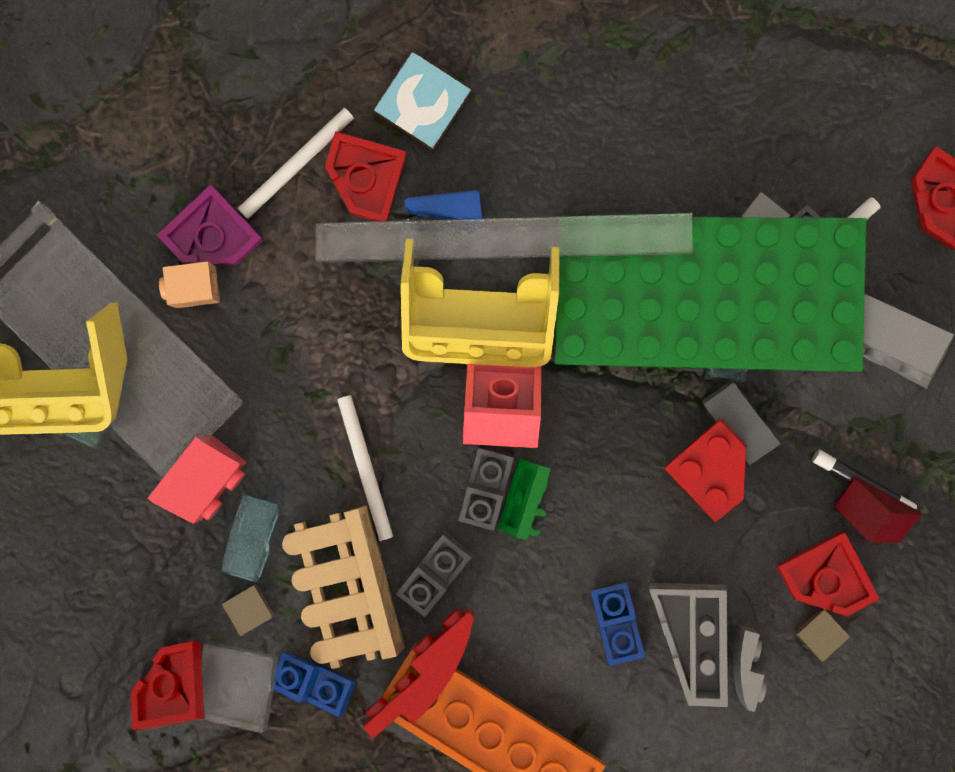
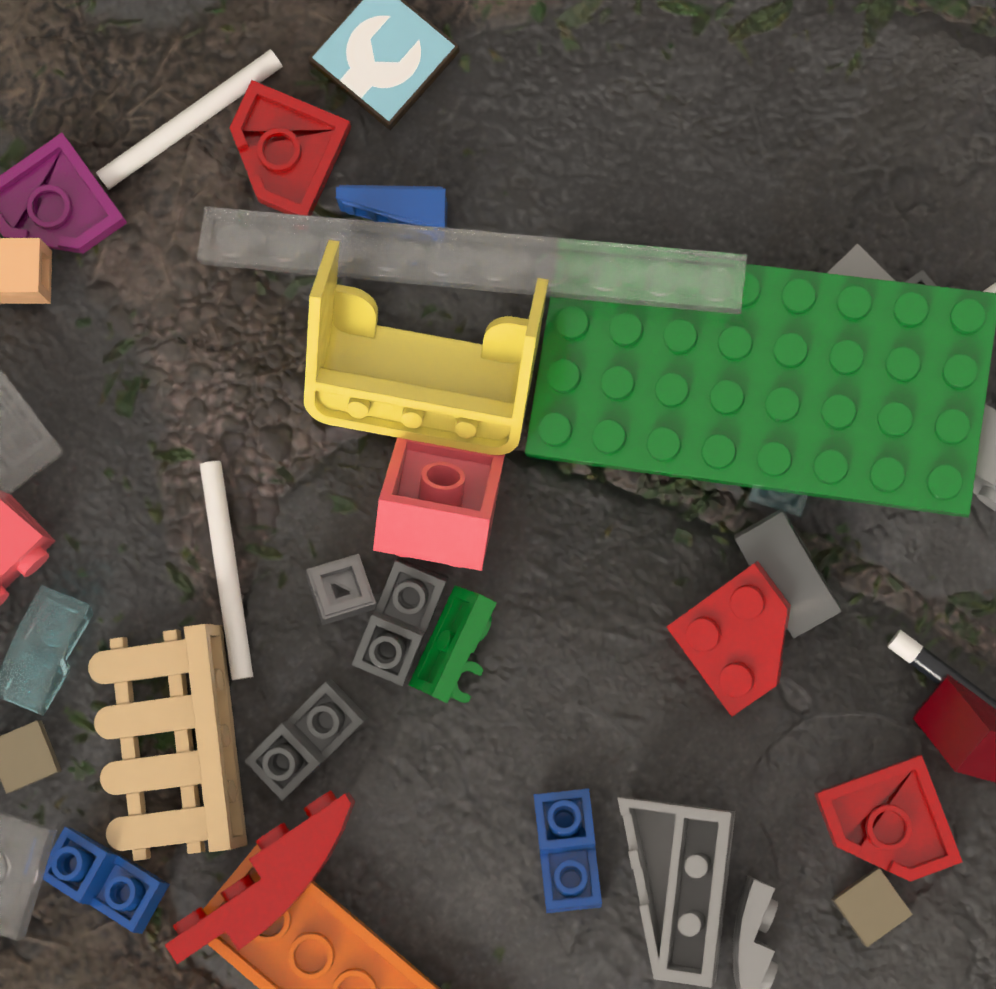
camera: 10 degrees right, 5 degrees down
none -> flat silver tile [306,554,376,625]

